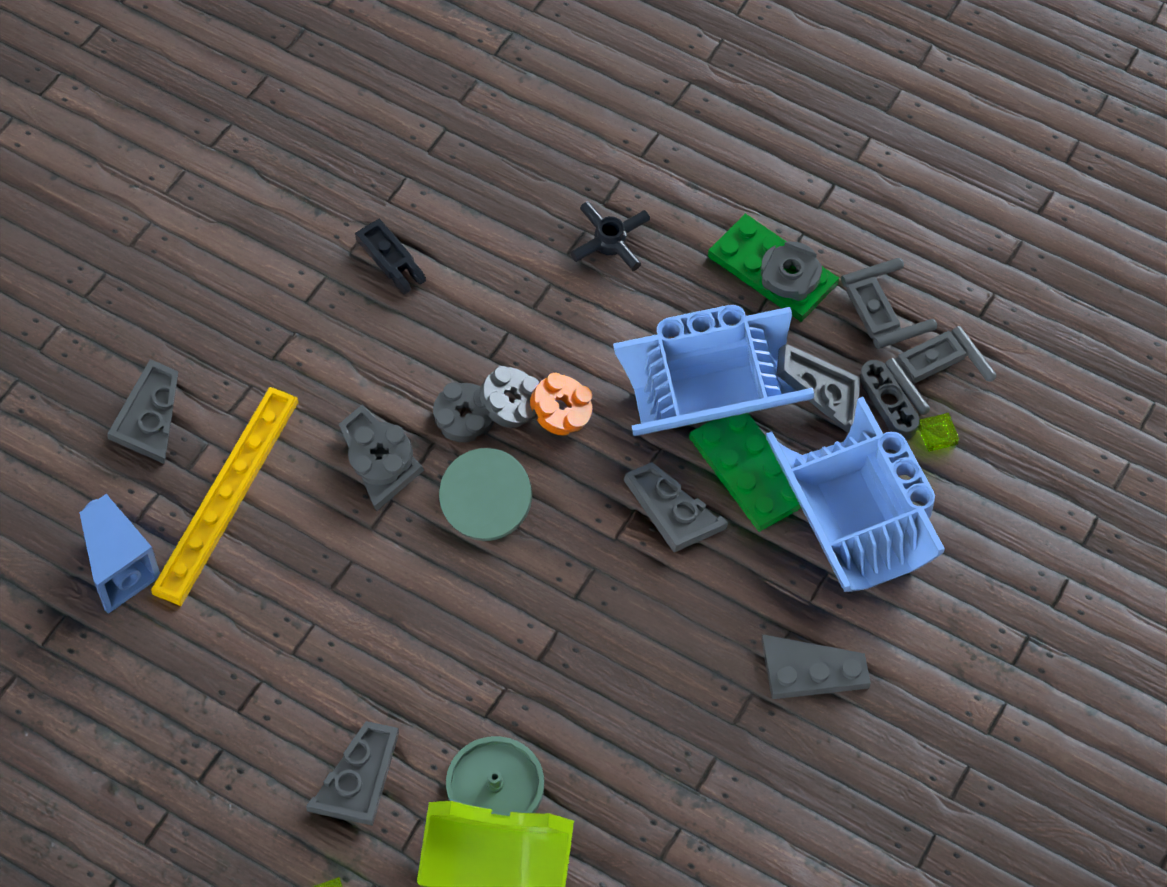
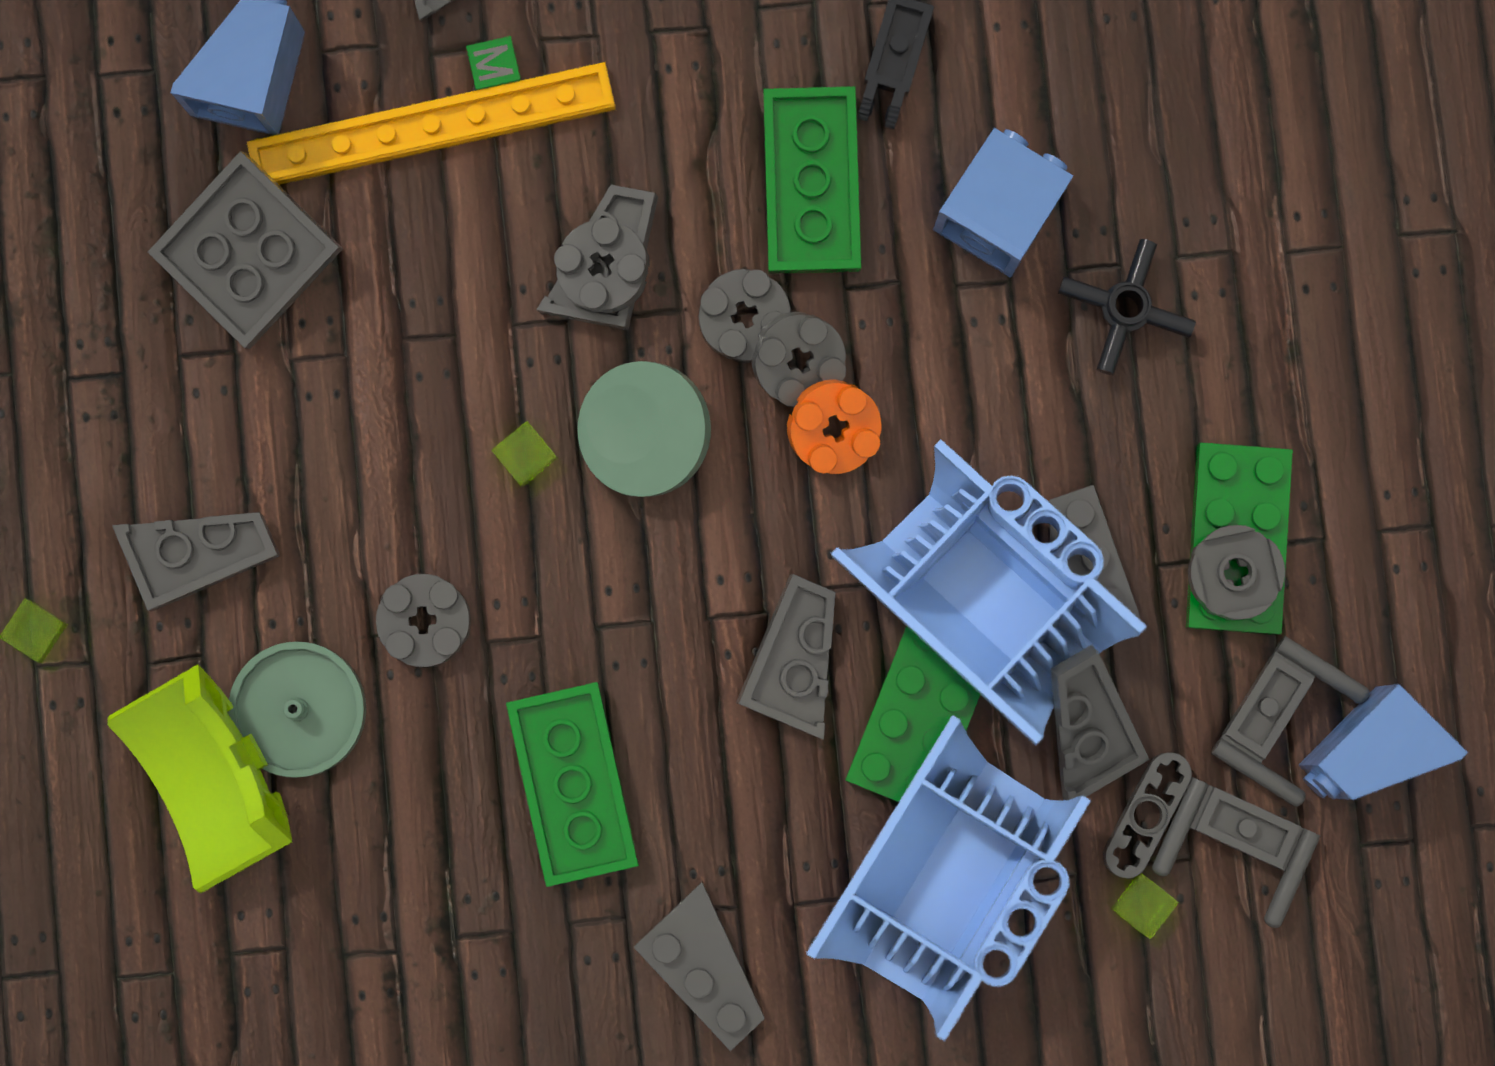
camera: 55 degrees right, 25 degrees up
none -> dark grey plate [148,151,343,349]
none -> dark grey plate [376,574,471,668]
none -> green tile [466,36,521,91]
none -> clear neon green tile [491,421,557,487]
none -> green plate [506,682,639,887]
none -> green plate [763,86,861,274]
none -> medium blue slope [933,128,1073,278]
none -> medium blue slope [1299,684,1468,800]

